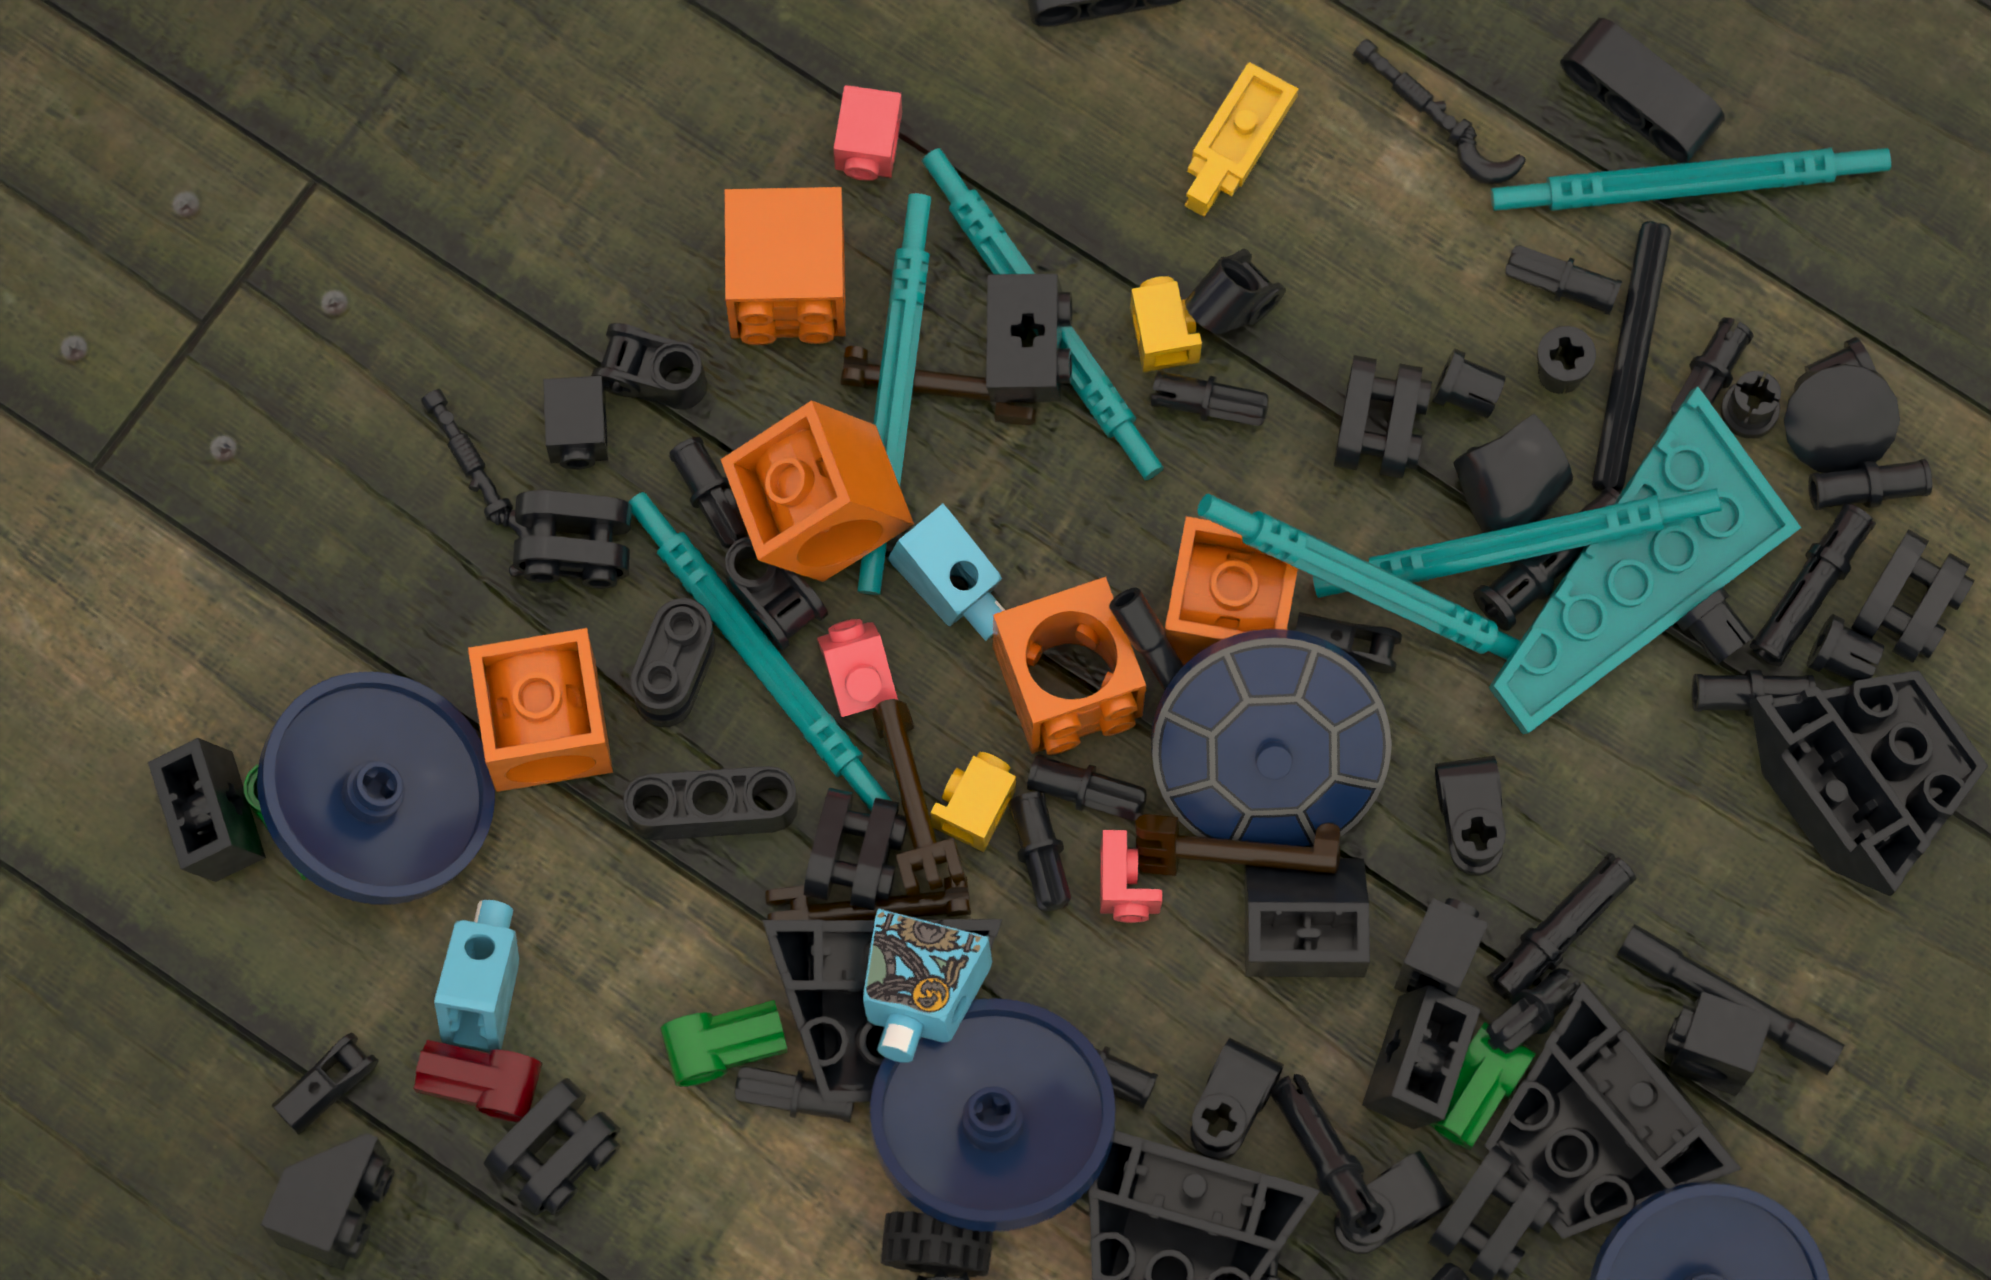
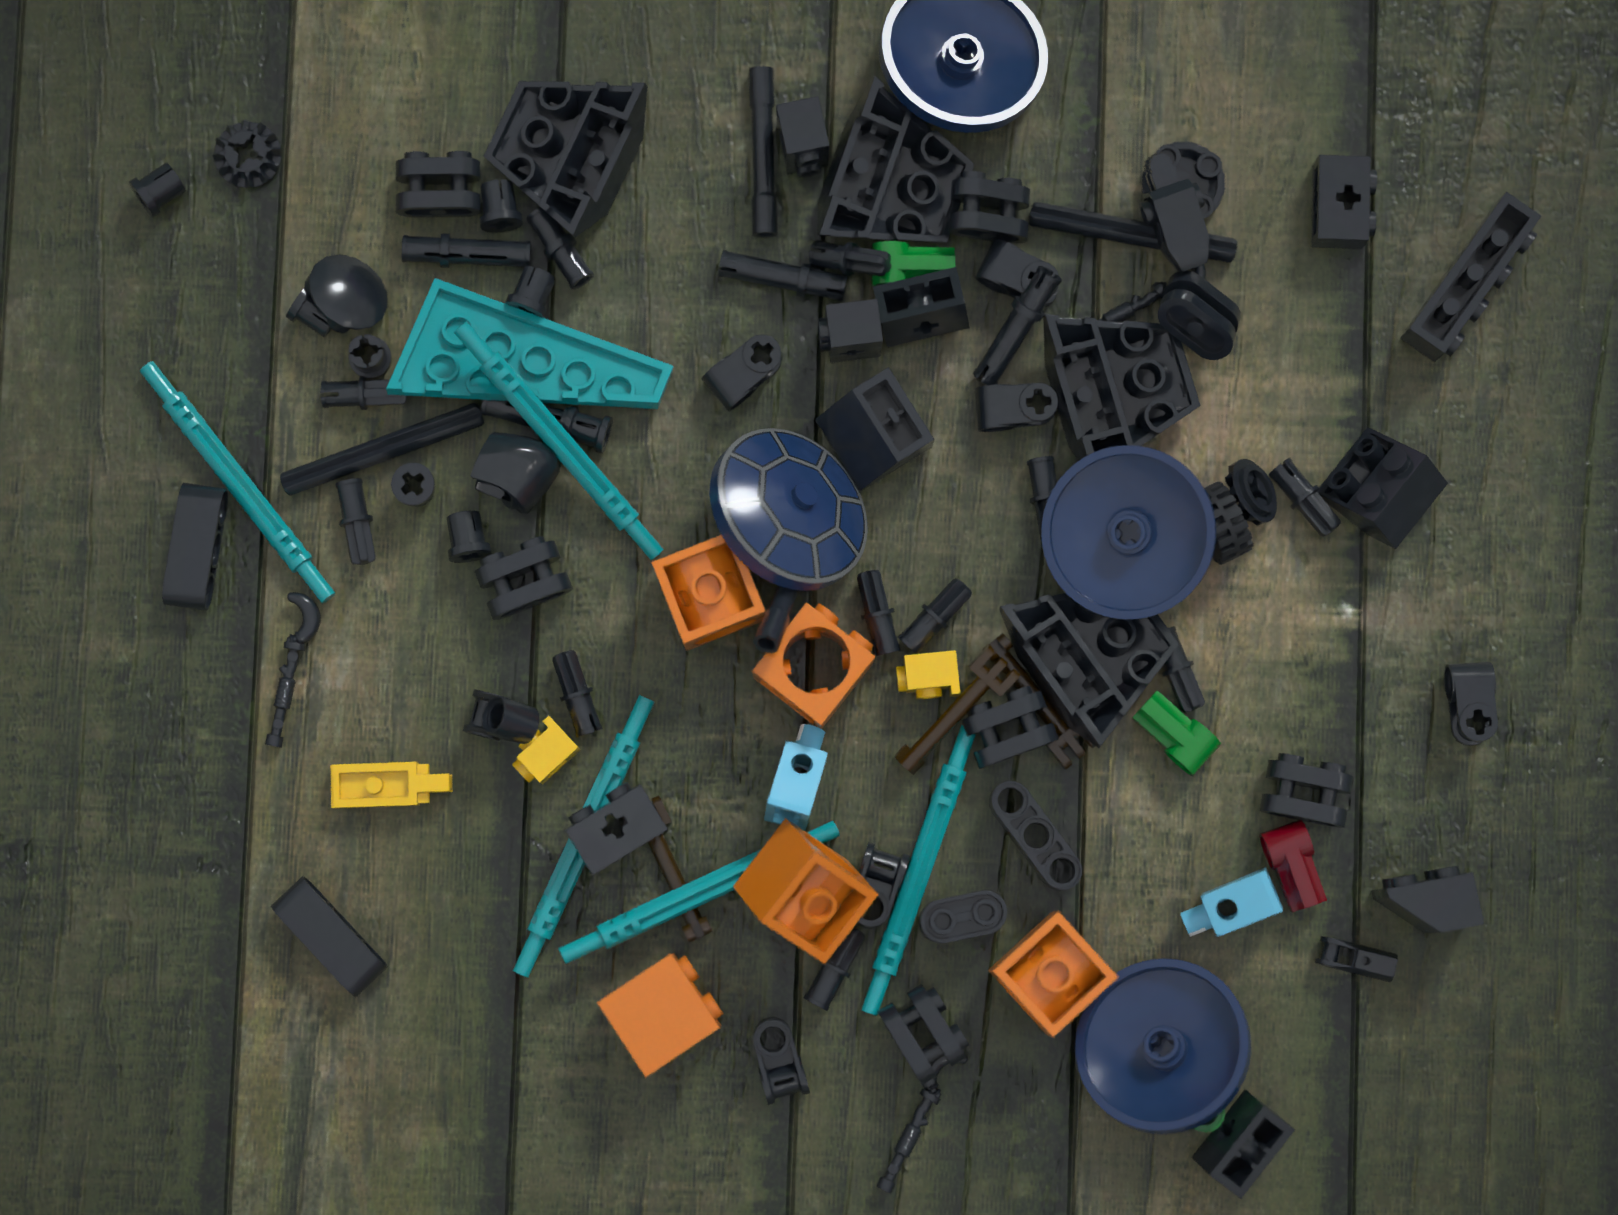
camera: 125 degrees left, 10 degrees up
black brick [543,376,608,469] -> none
coral bracket [817,619,898,717] -> none
coral brick [834,85,902,181] -> none
torso [863,909,992,1063] -> none
coral bracket [1100,830,1162,923] -> none
dark brown hinge [1135,814,1340,876] -> none
teal axle [1197,494,1520,660] -> none
black bar [1295,612,1402,673] -> none
black pin [1808,459,1932,510] -> none

